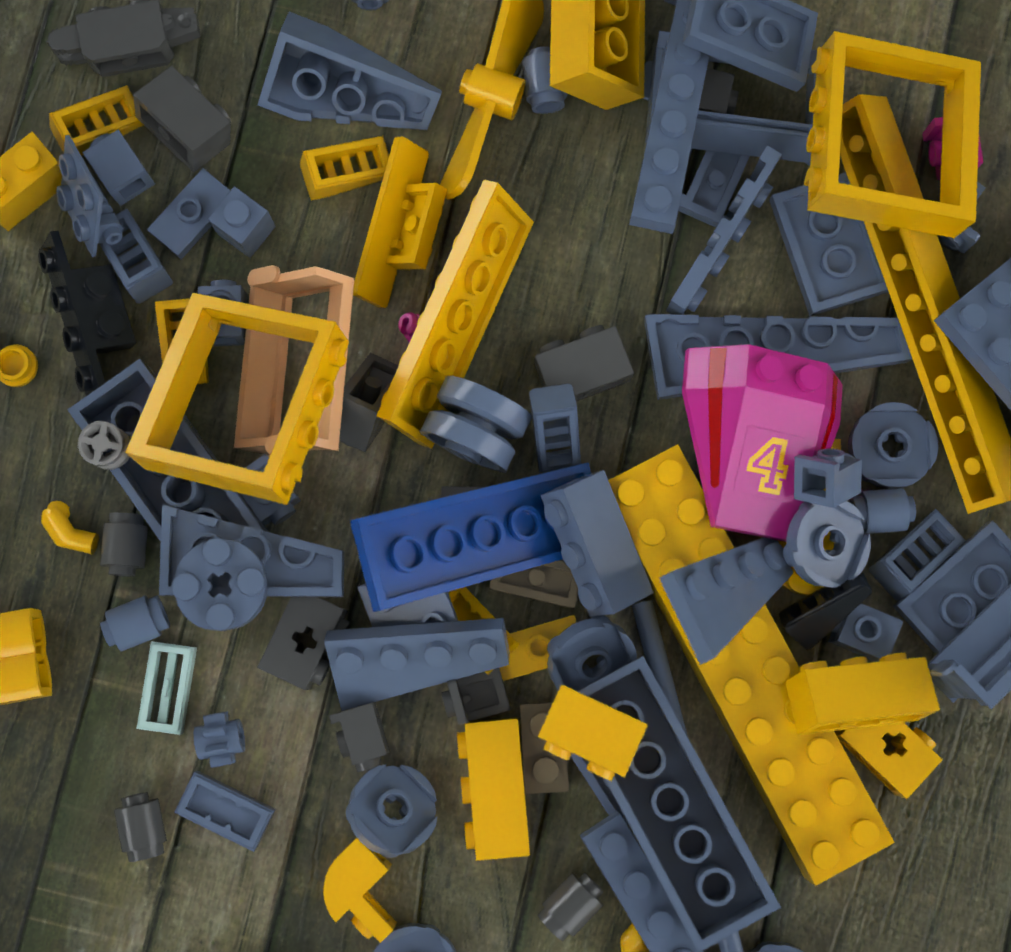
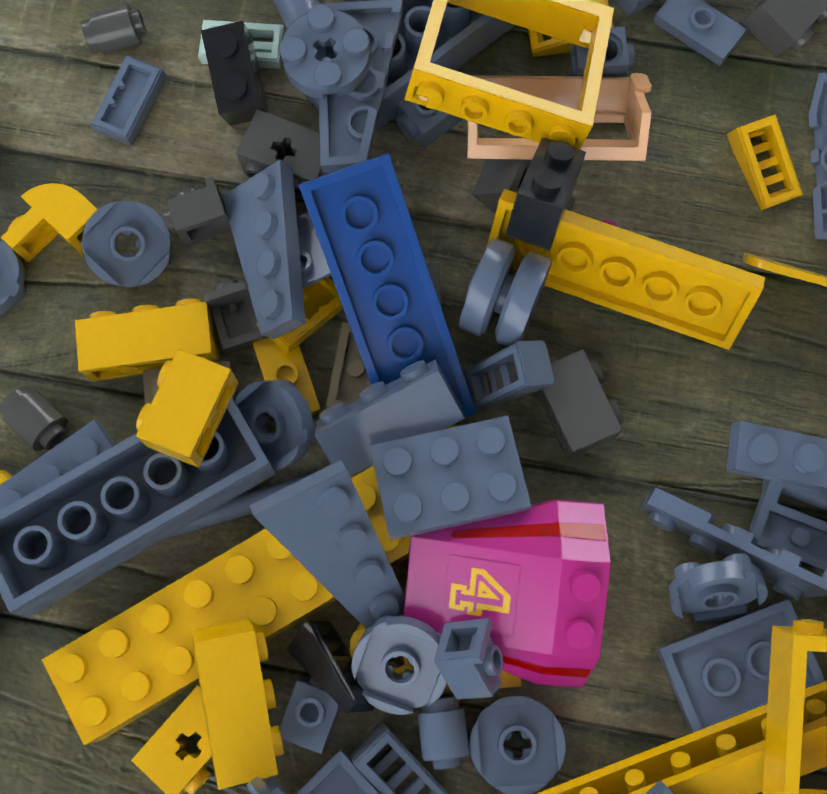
camera: 95 degrees right, 5 degrees down
sand blue gear [193,711,245,768] -> none
sand blue brick [208,186,276,258] -> none
yellow bracket [353,136,448,308] -> none
sand blue wing [644,314,912,400] -> none
none -> black brick [201,21,269,126]
none -> sand blue plate [370,415,531,541]
none -> black brick [505,137,586,251]
none -> sand blue plate [668,553,768,622]

